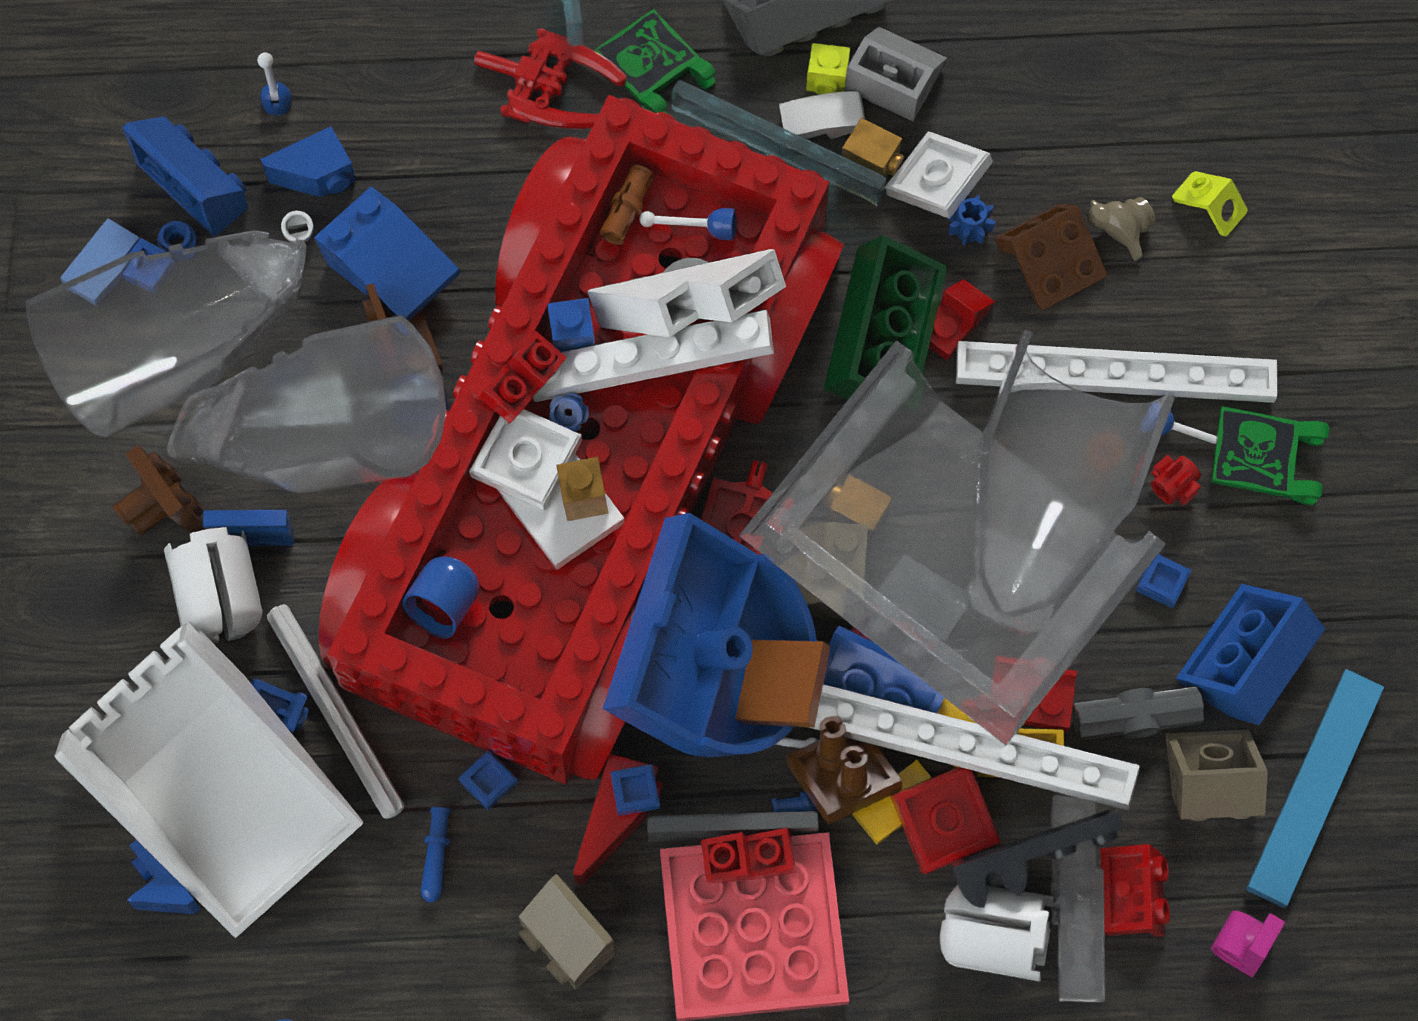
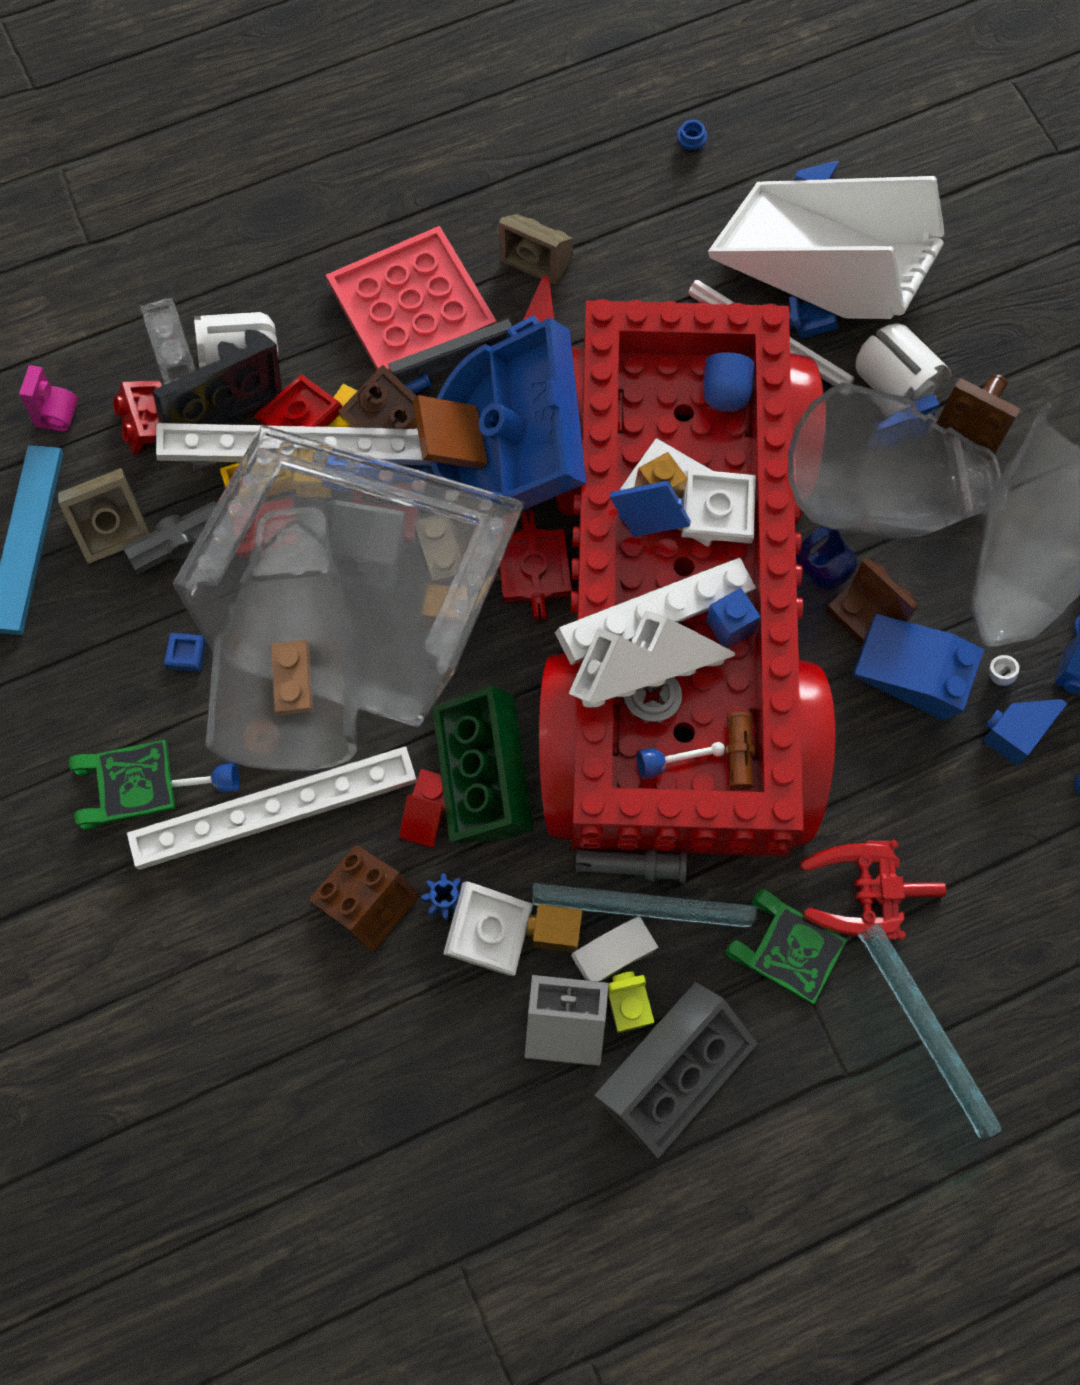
camera: 160 degrees right, 0 degrees up
blue piece [420,807,451,903] -> none
red slope [478,330,567,424] -> none
blue plate [549,392,589,432] -> none
red slope [701,828,796,883] -> none
dark tan animal [1087,197,1155,261] -> none
red gear [1151,455,1201,506] -> none
neon yellow bracket [1172,171,1248,236] -> none
blue slope [1176,584,1325,725] -> none
none -> medium nougat plate [271,639,313,716]
none -> blue piece [610,480,691,537]

